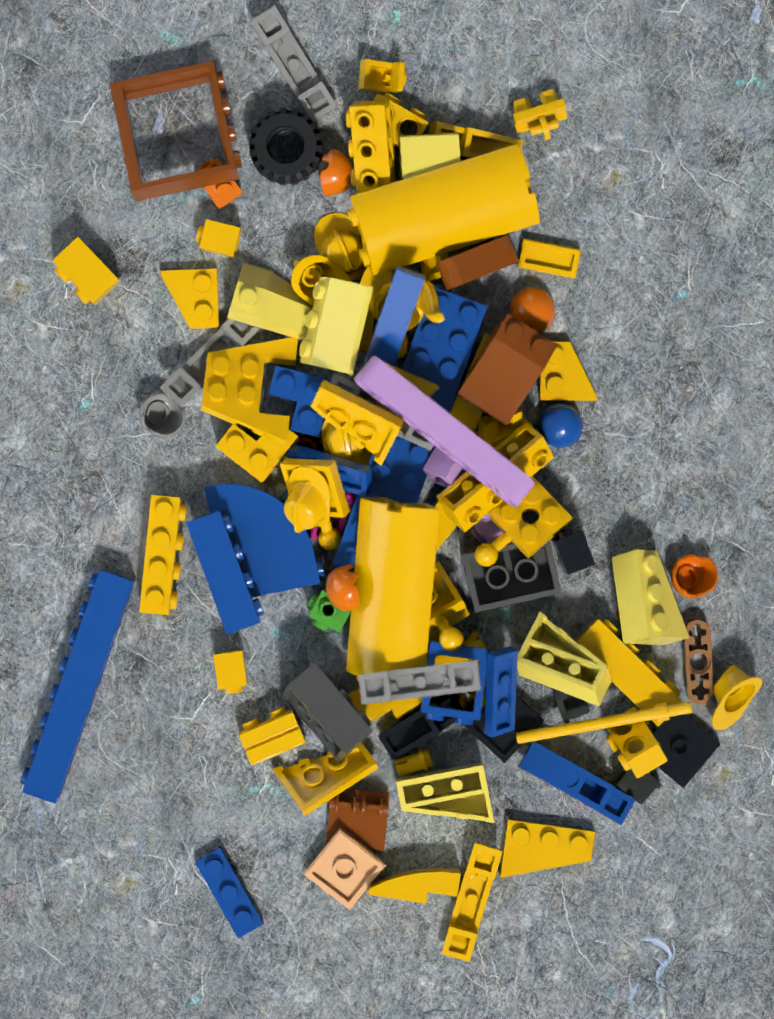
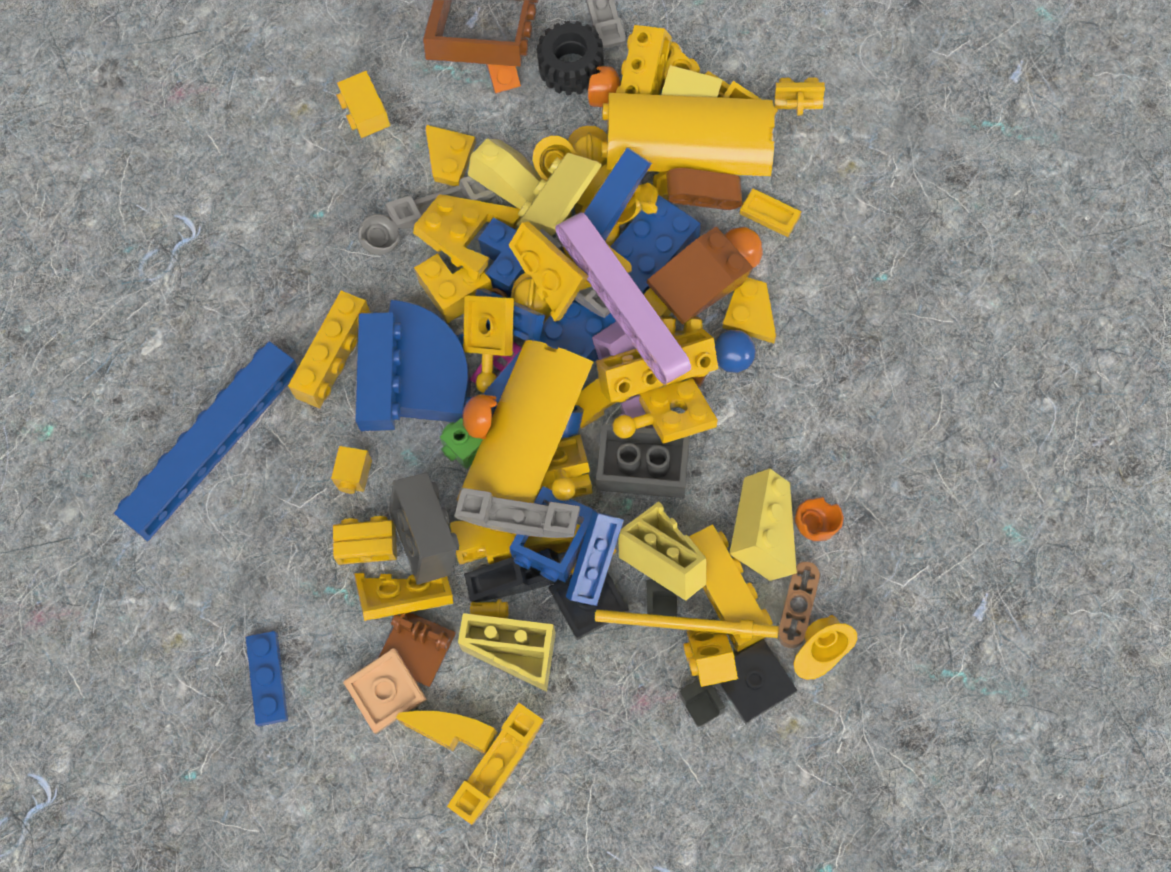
camera: 25 degrees right, 20 degrees down
yellow brick [196,219,242,259] -> none
yellow piece [284,466,330,533] -> none
yellow bracket [358,59,407,94] -> none
yellow wing [500,818,595,878] -> none
blue slope [518,741,635,825] -> none
black brick [552,527,596,575] -> none

